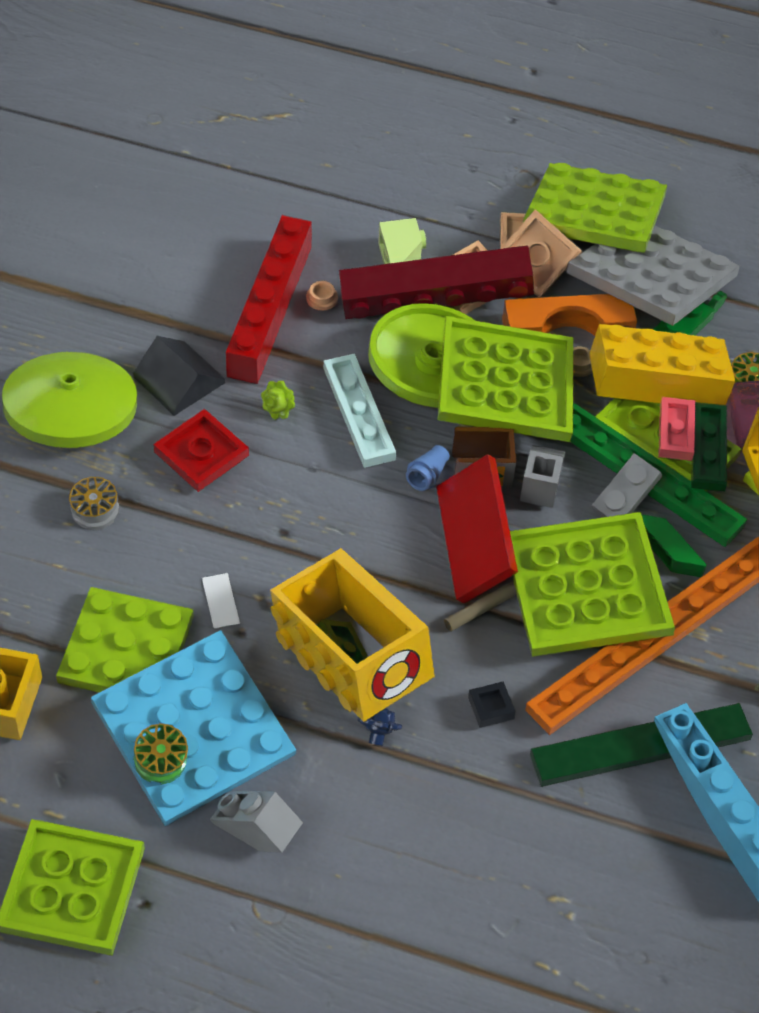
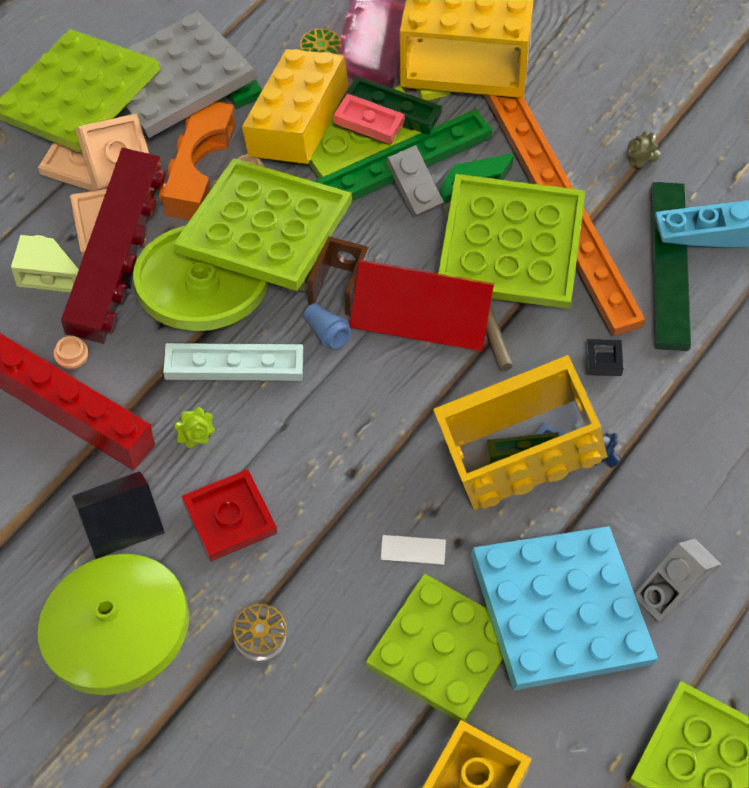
camera: 70 degrees left, 5 degrees up
bright green wheel [133,723,188,785] -> none
light grey slope [520,445,565,508] -> none

